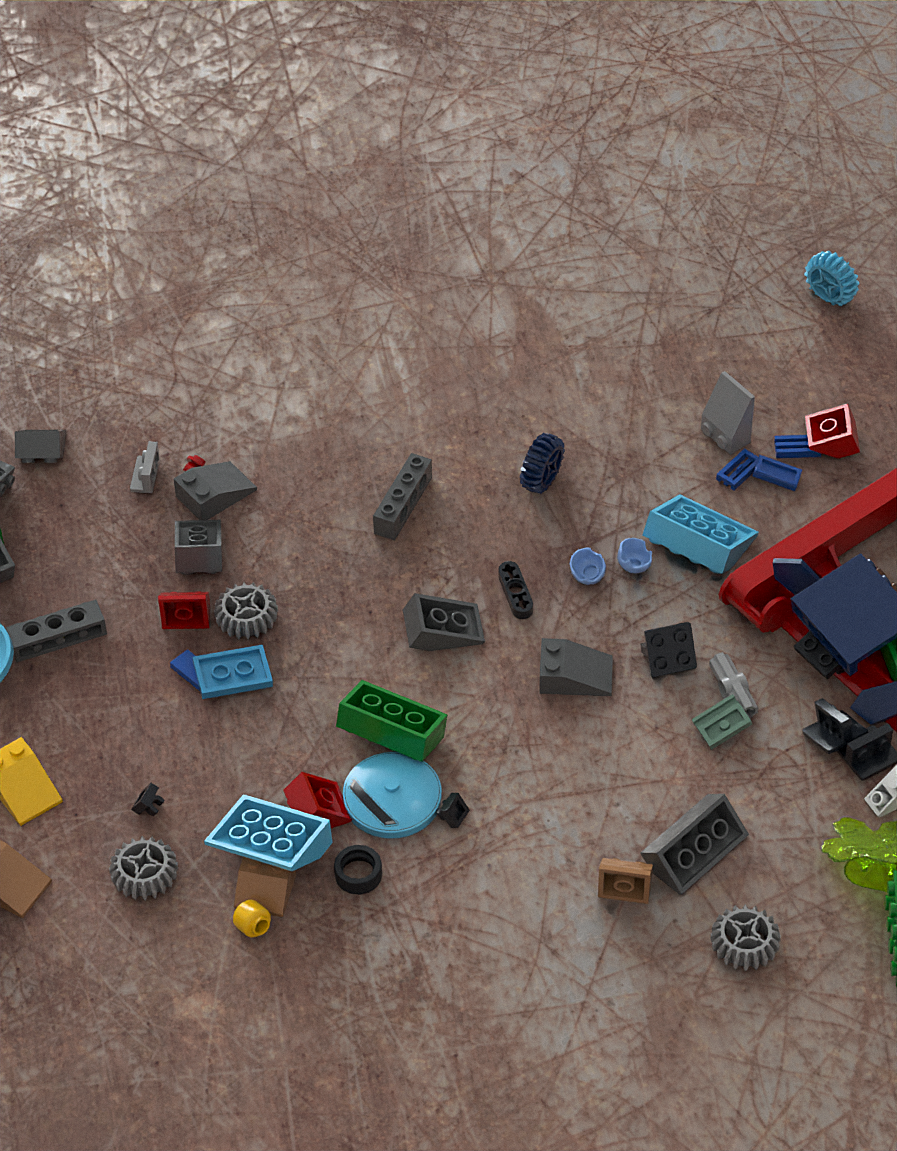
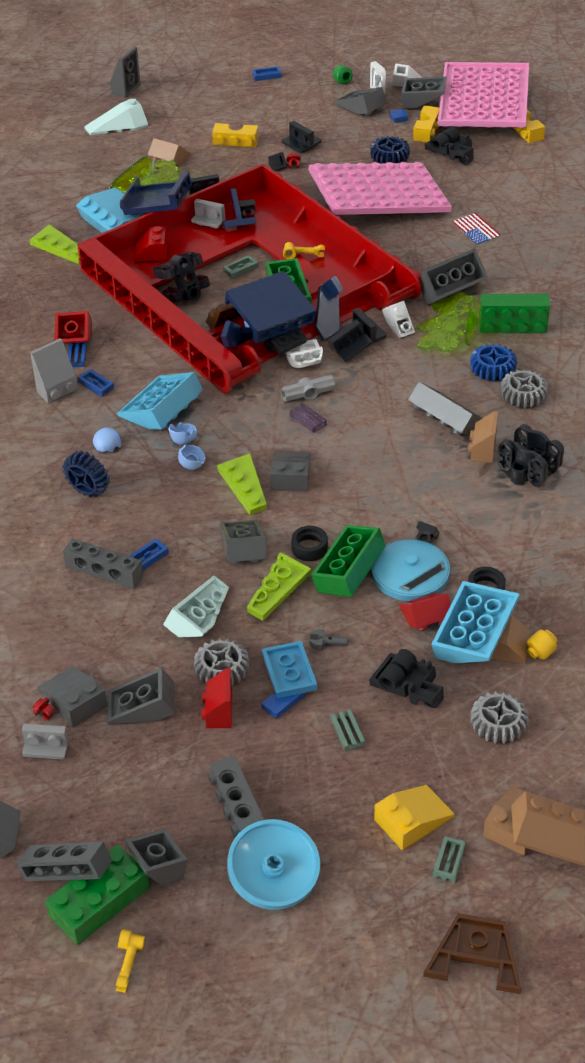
camera: 90 degrees left, 5 degrees down
black tile [131,783,164,816] -> none
black beam [498,561,533,619] -> none
black bracket [640,622,697,677] -> none
sand green plate [692,694,752,750] -> none
blue tile [752,455,802,491] -> none
none -> light blue hair [93,427,122,452]
none -> blue tile [130,538,169,570]
none -> light aqua wedge [163,576,229,637]
none -> lime wing [217,453,267,515]
none -> lime wing [247,552,311,621]
none -> white slope [285,339,323,368]
none -> clear purple tile [290,403,327,433]
none -> black tyre [291,525,328,561]
none -> dark grey bar [309,629,349,650]
none -> sand green tile [331,709,365,751]
none -> black plate [369,649,444,708]
none -> blue gear [470,343,517,382]
none -> black piece [497,424,564,487]

